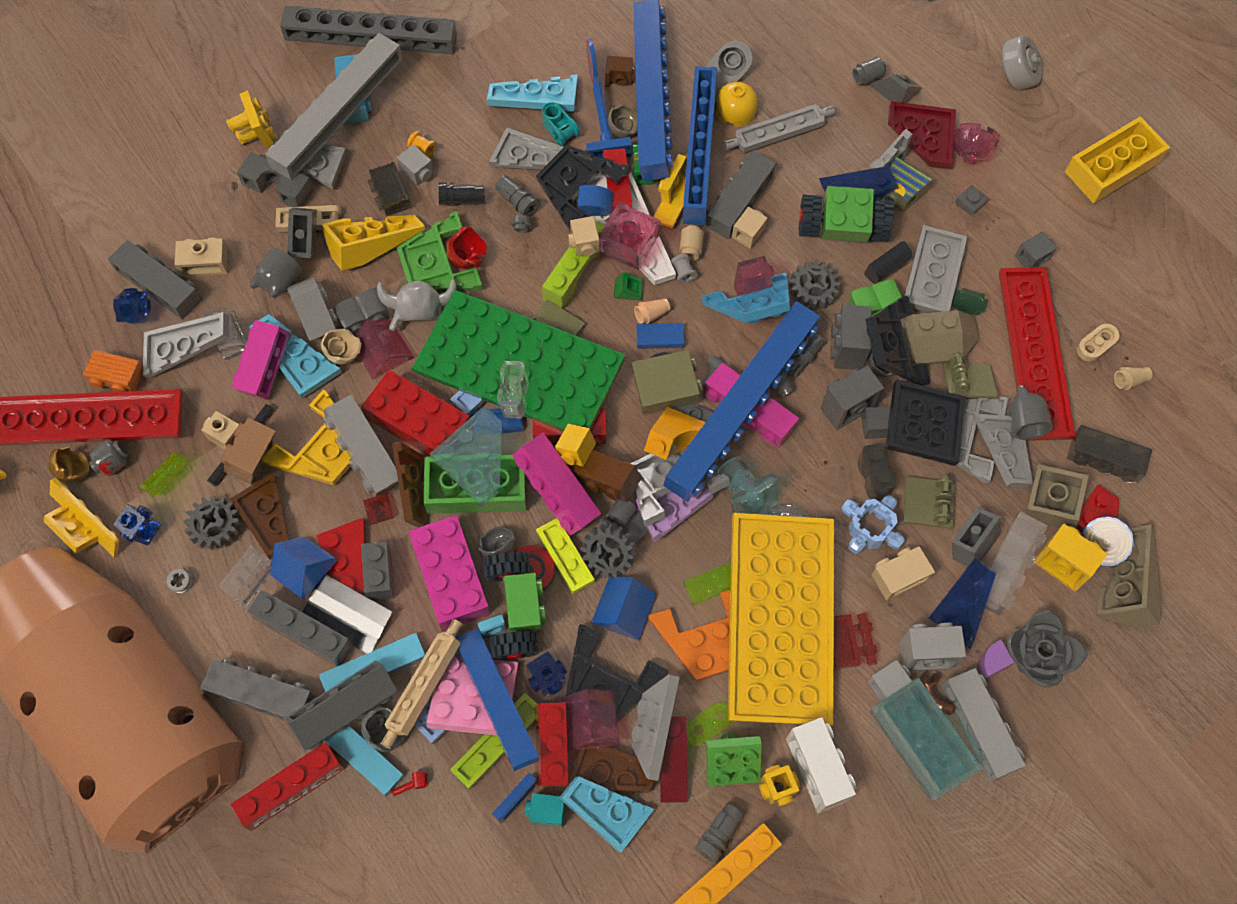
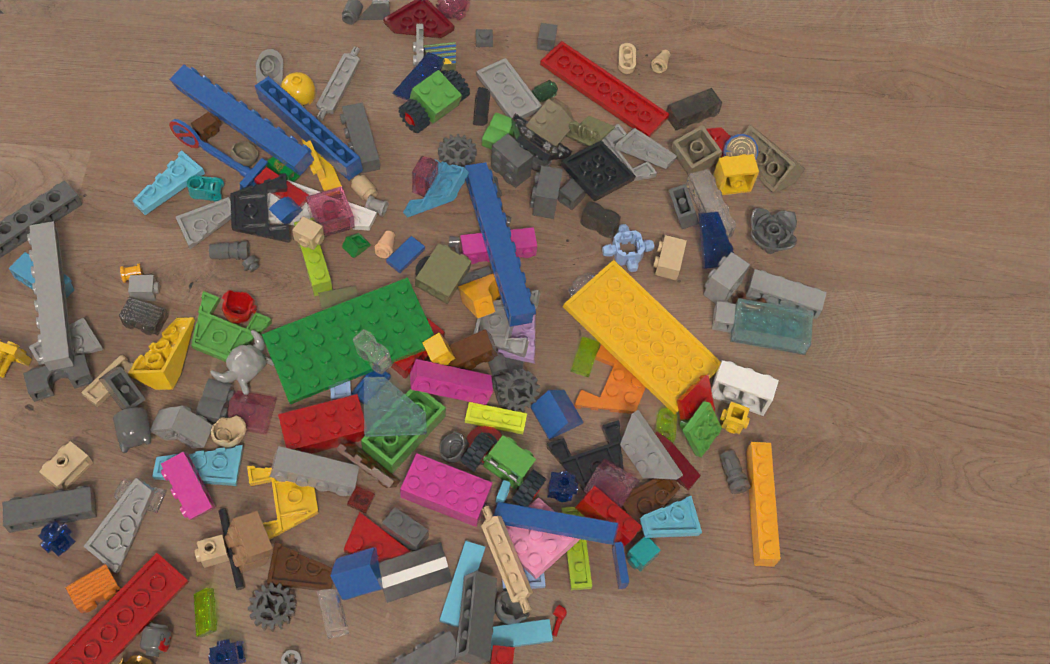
camera: 55 degrees left, 5 degrees down
dark grey brick [247,590,354,667] -> none
black axle [438,182,485,205] -> none
clear light blue plant [717,456,779,514] -> none
tan brick [732,207,767,249] -> none
clear red plate [833,613,878,670] -> none
olive hinge [903,475,955,529] -> none
medium lavender brick [978,640,1015,680] -> none
dark grey piece [1008,385,1053,440] -> none
none -> red wing [677,375,715,420]

